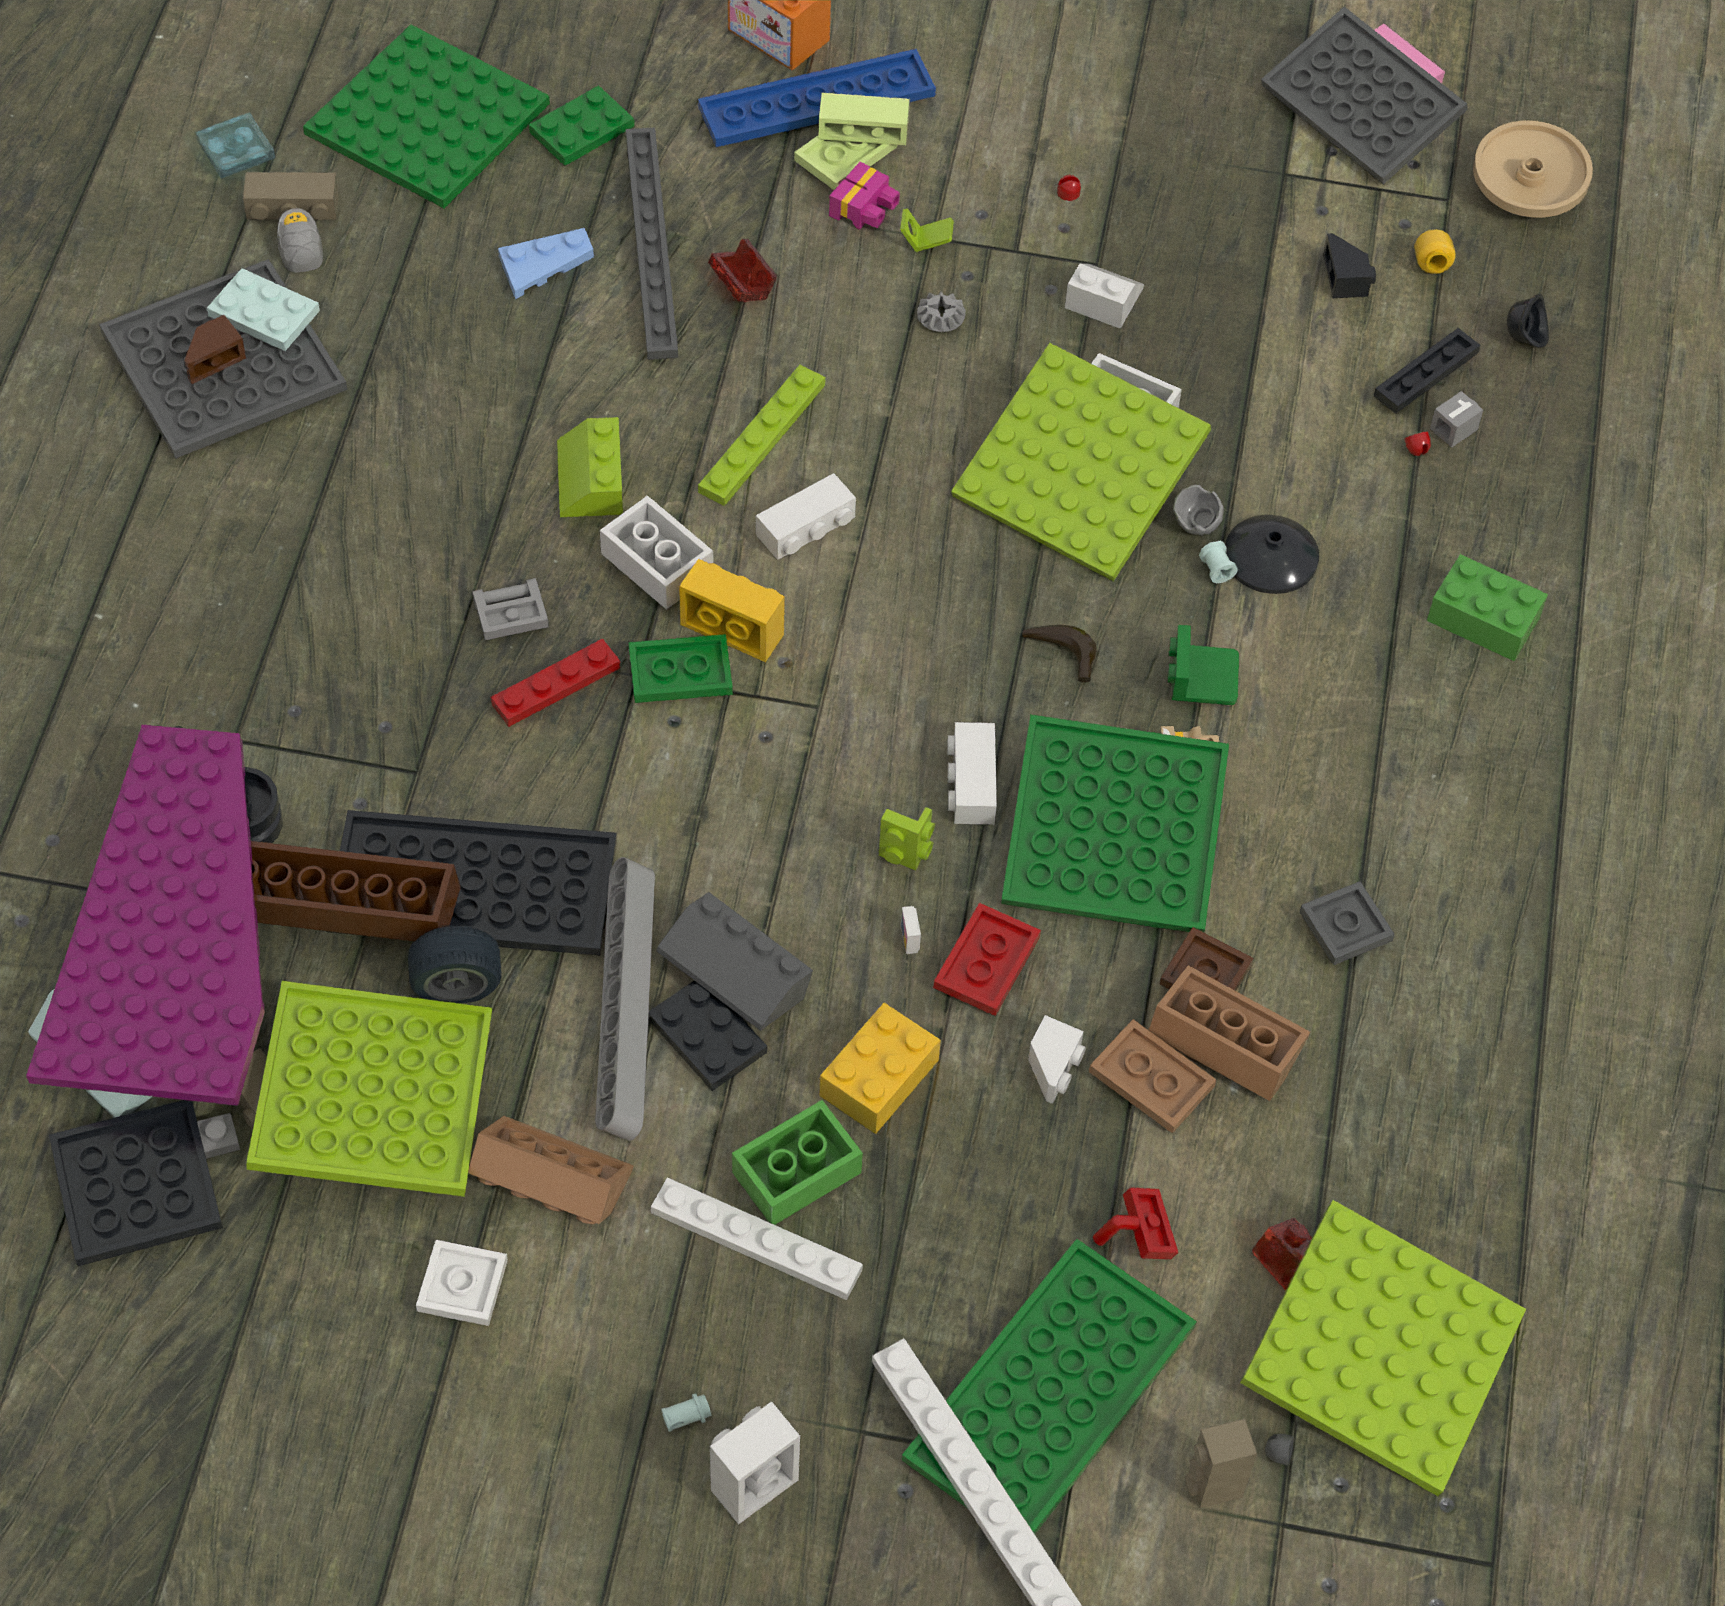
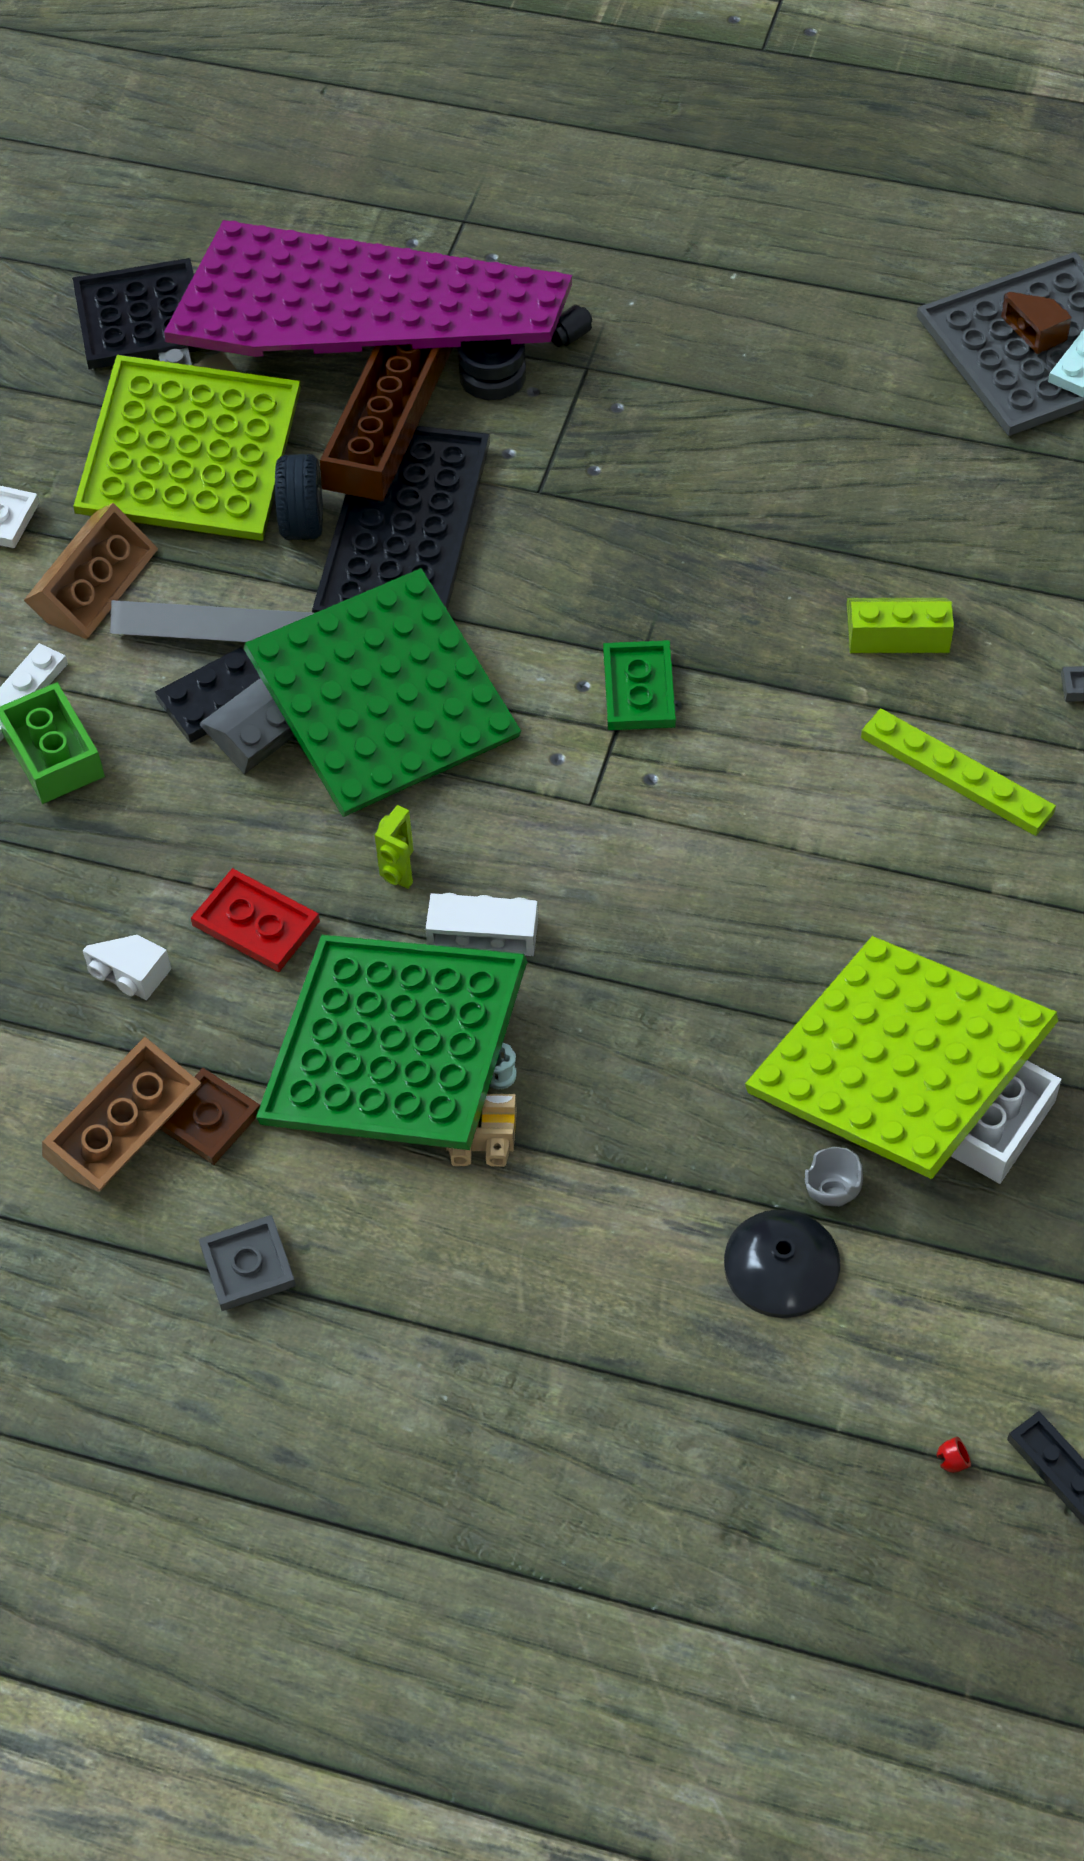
camera: 100 degrees right, 0 degrees up
light grey plate [472,578,548,640] -> none
red plate [491,639,620,727] -> none
white brick [600,496,713,610] -> none
yellow brick [679,559,785,662] -> none
white brick [756,473,856,560] -> none
yellow brick [819,1002,941,1134] -> none
white tile [901,906,921,954] -> none
dark brown piece [1022,624,1097,683] -> none
medium nougat plate [1089,1019,1216,1134] -> none
green bracket [1167,625,1239,705] -> none
light aqua bush [1199,541,1238,583] -> none
bright green brick [1427,554,1548,661] -> none
light grey brick [1430,391,1483,448] -> none
none -> green plate [244,568,521,817]

